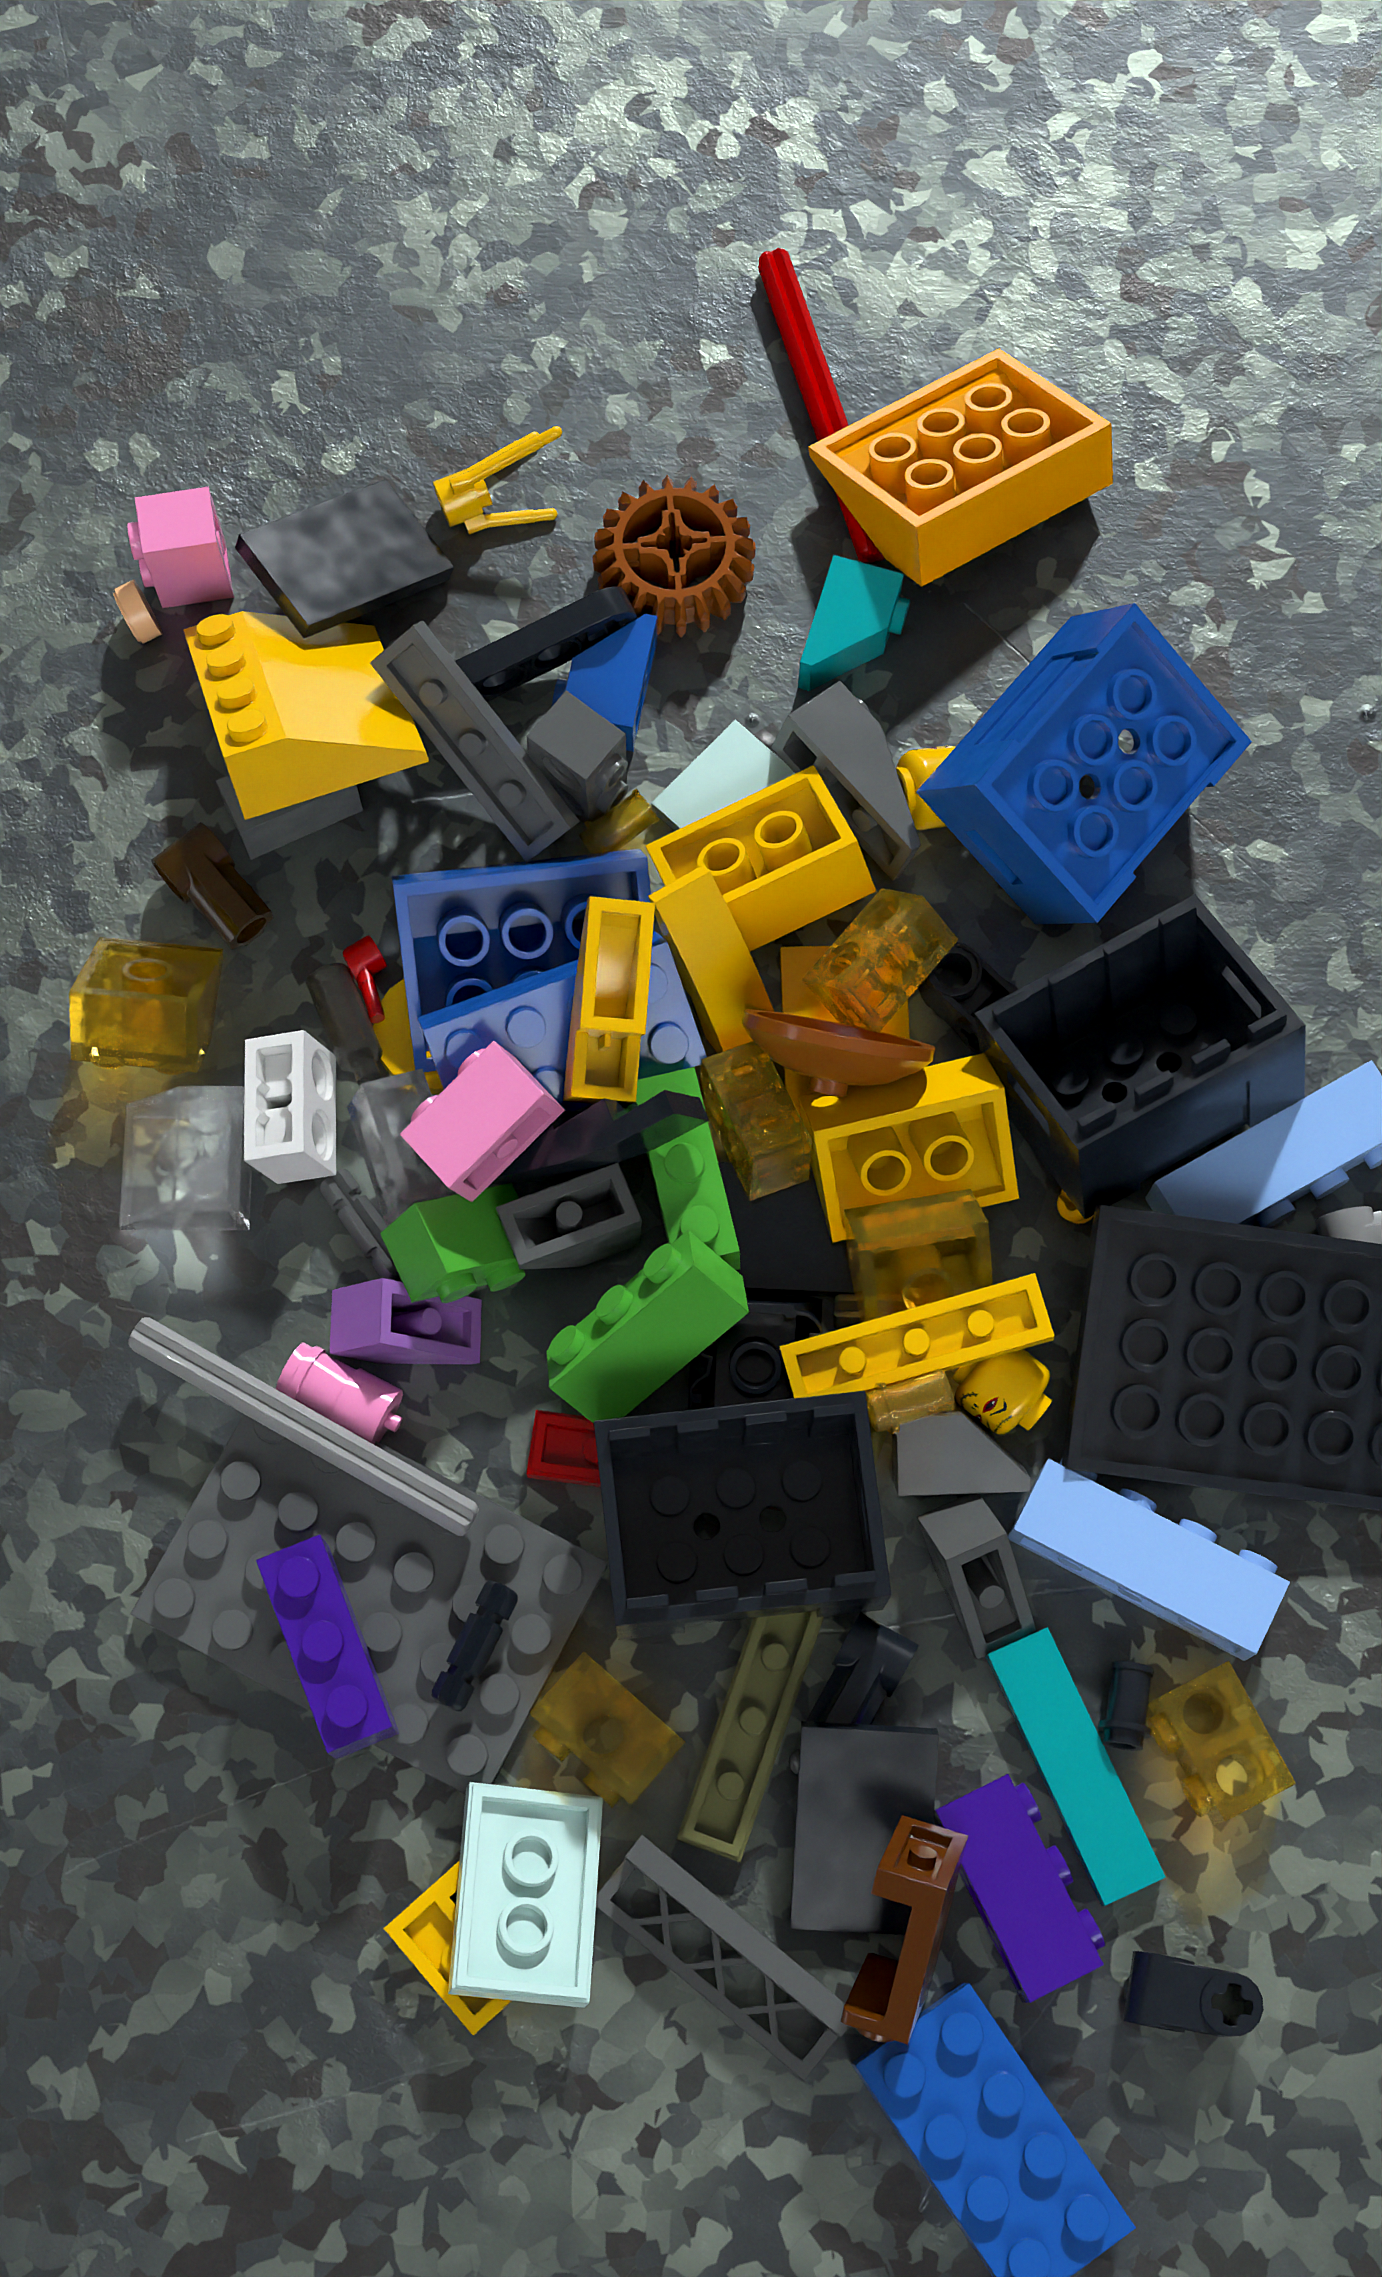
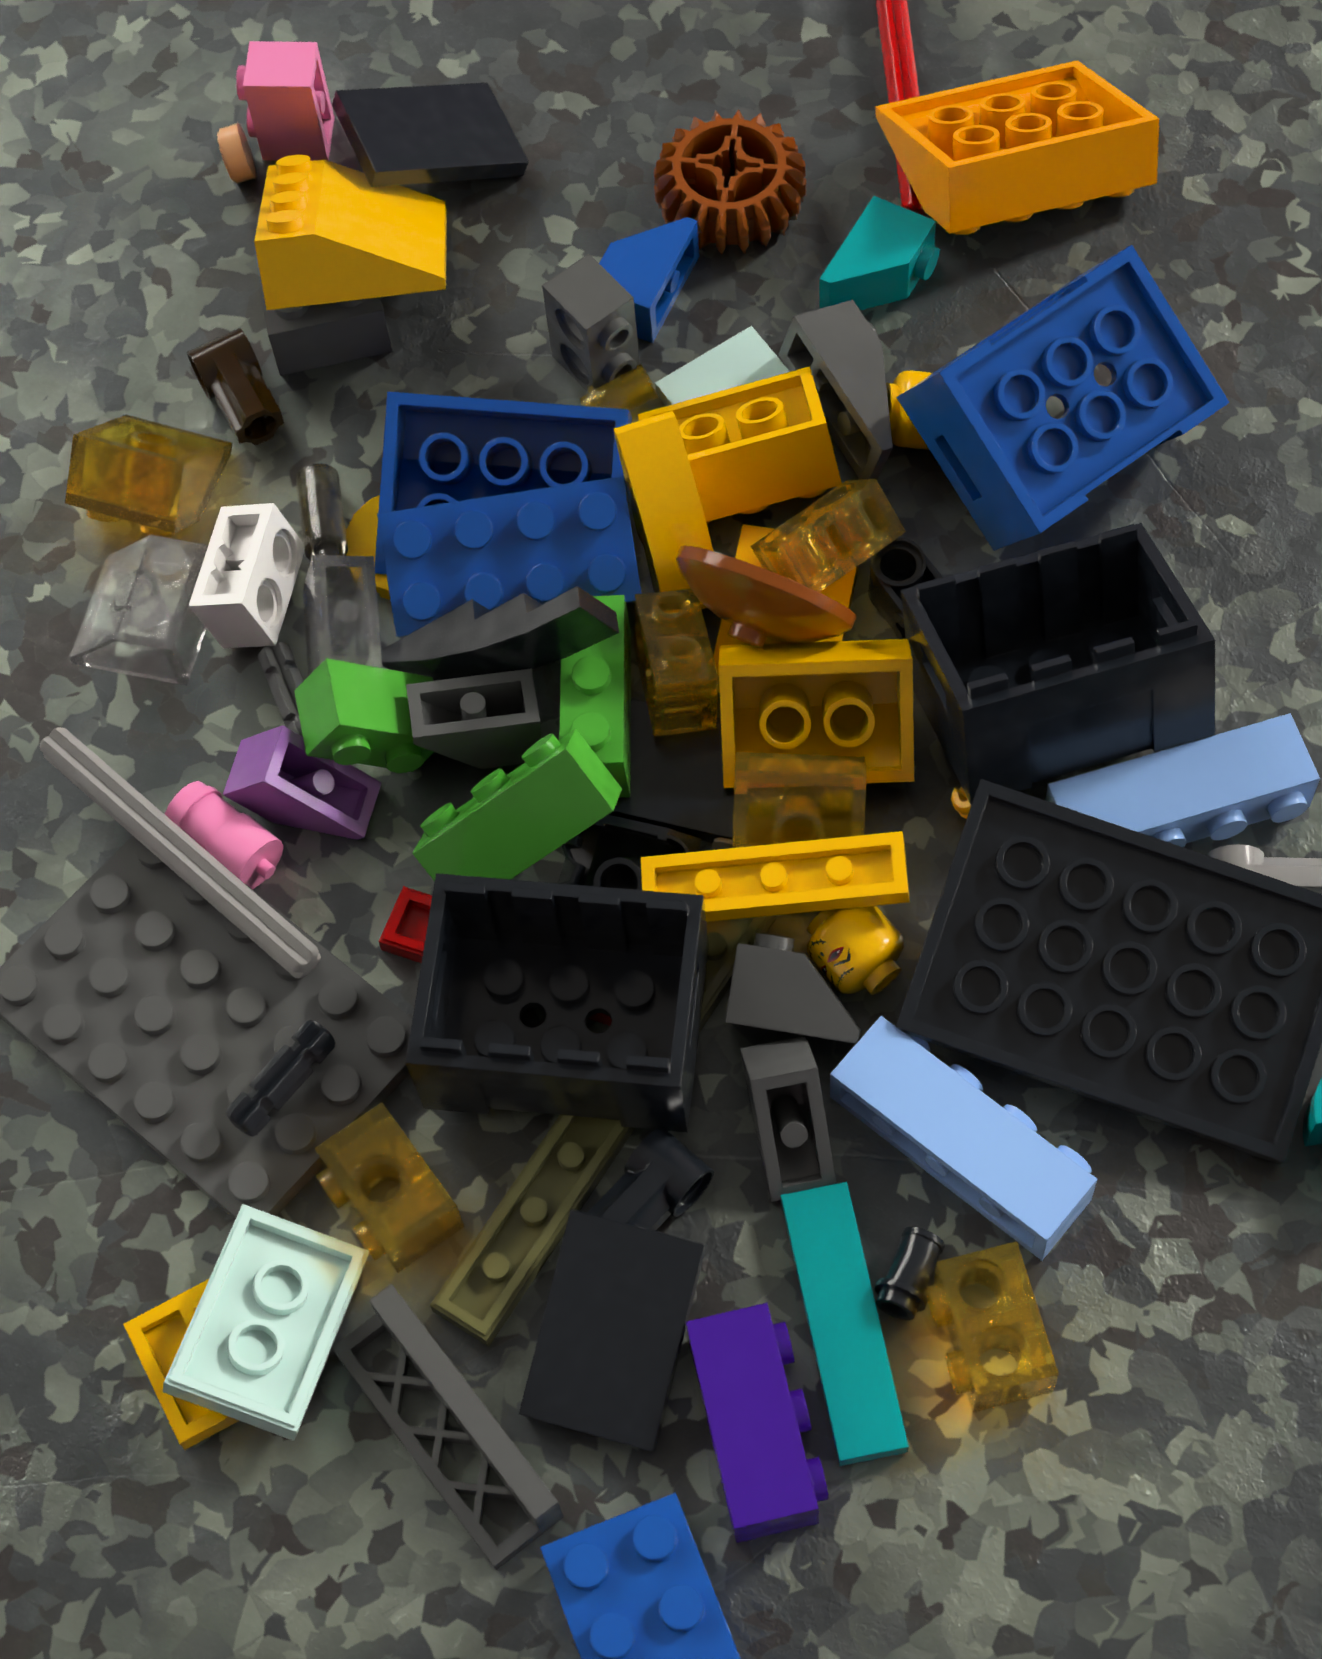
camera: 20 degrees right, 10 degrees down
dark purple brick [256,1534,399,1759] -> none
red hand [342,935,387,1023] -> none
dark grey fence [370,620,579,863] -> none
bright pink brick [400,1041,565,1202] -> none
yellow plant [433,426,562,535] -> none
black beam [455,586,637,702] -> none
yellow slope [563,896,655,1104] -> none
reddish brown panel [841,1815,968,2045] -> none
clear yellow pin [866,1369,955,1435] -> none
black piece [1123,1951,1264,2037] -> none

